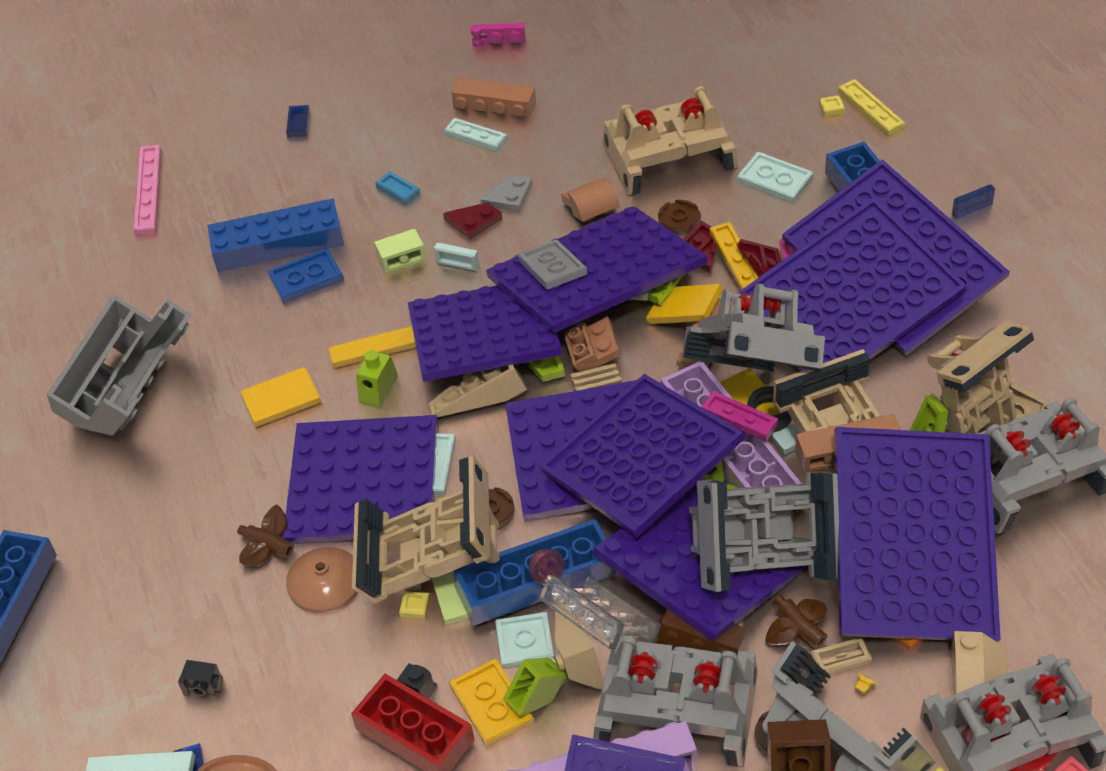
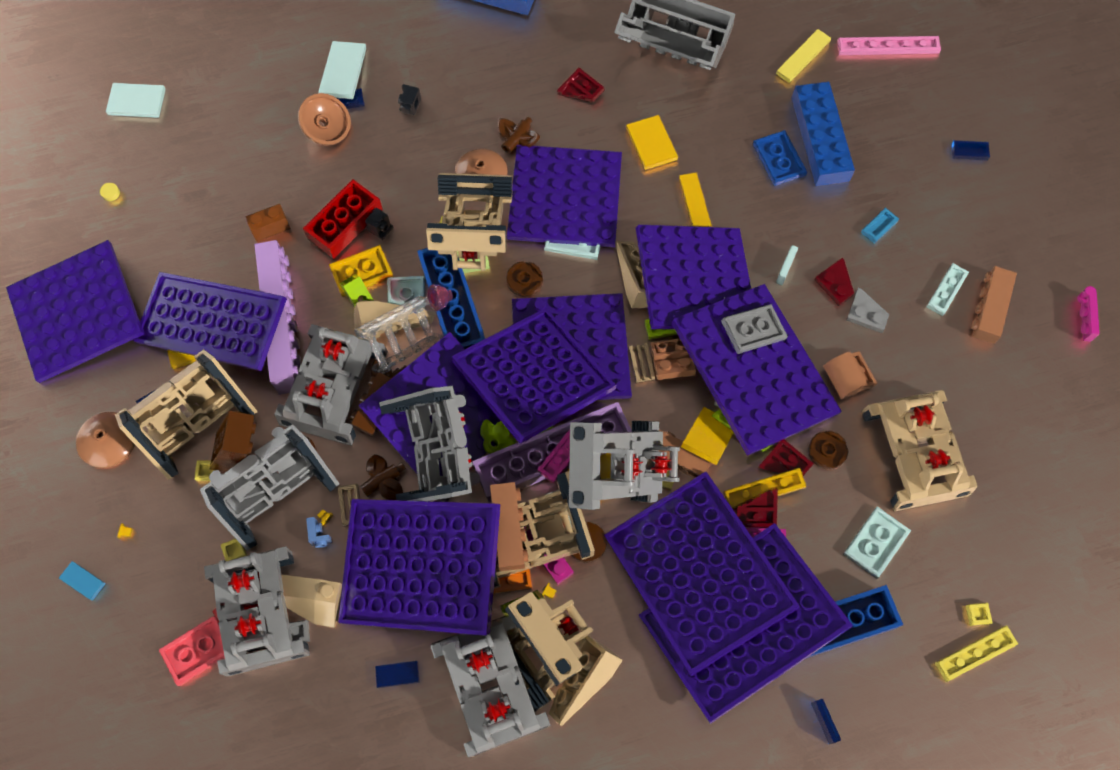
camera: 90 degrees right, 20 degrees up
lime torso [356,350,398,407] -> none
yellowish green brick [374,229,426,274] -> none
none -> medium blue bracket [306,517,332,548]
none -> clear blue tile [375,661,420,688]
none -> dark red wing [557,68,605,102]
none -> light yellow tile [776,29,831,83]

